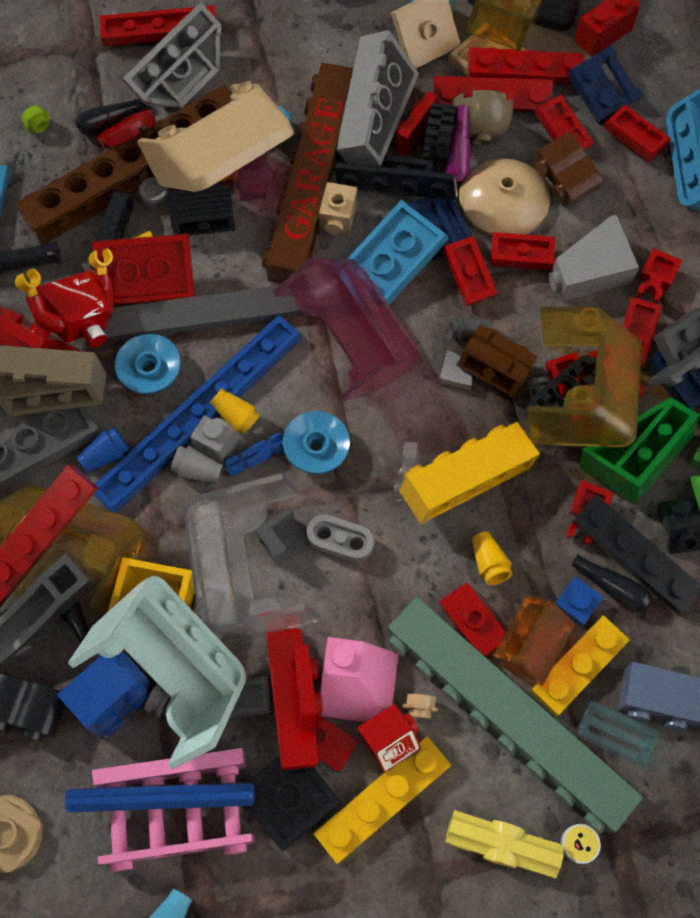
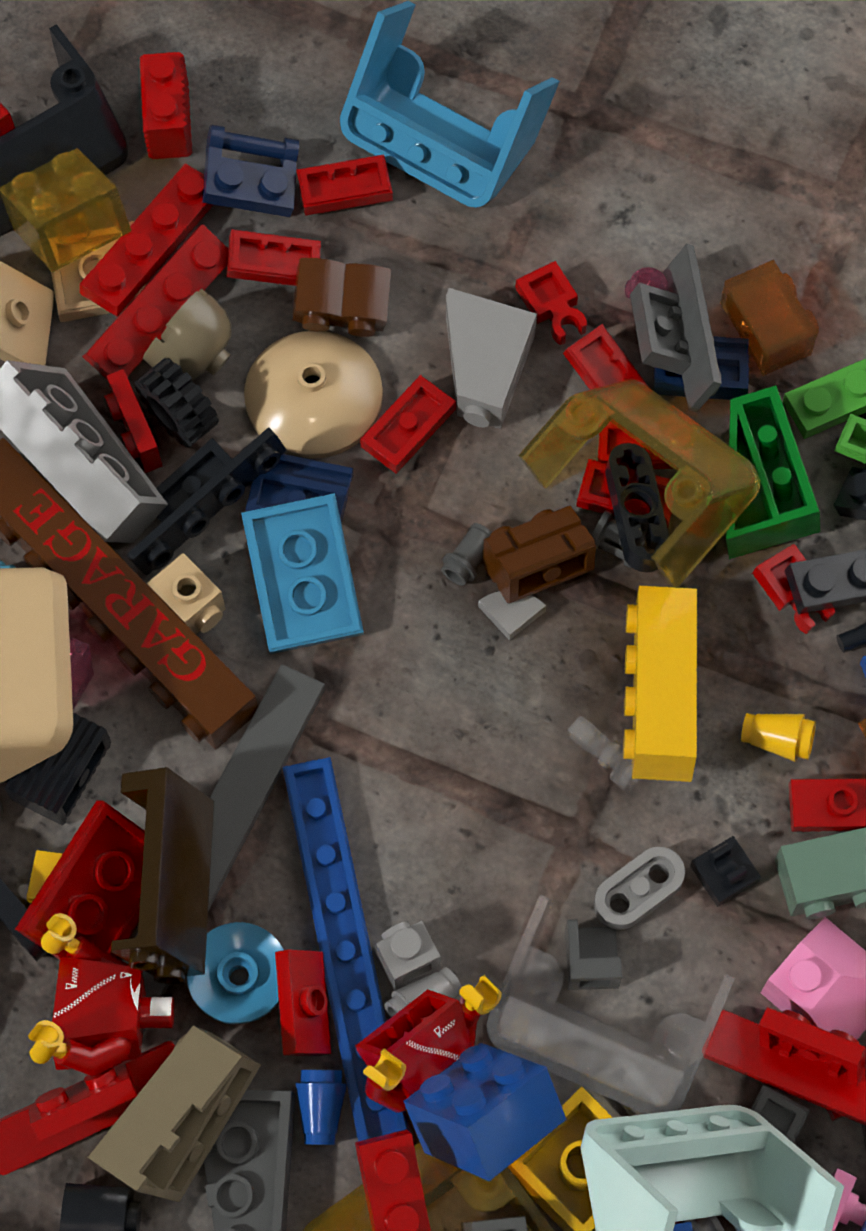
camera: 55 degrees left, 0 degrees up
yellow cone [210,388,260,435] -> none
blue axle [224,433,284,476] -> none
clear pink windscreen [273,258,422,401] -> none
dark azure dish [283,411,350,474] -> none
red plate [443,236,497,307] -> none
magenta piece [445,105,470,182] -> none
none -> dark brown panel [111,767,214,984]
none -> red plate [275,949,331,1056]
none -> red torso [355,975,502,1113]
none -> blue brick [403,1043,567,1181]
none -> black tile [690,836,761,907]

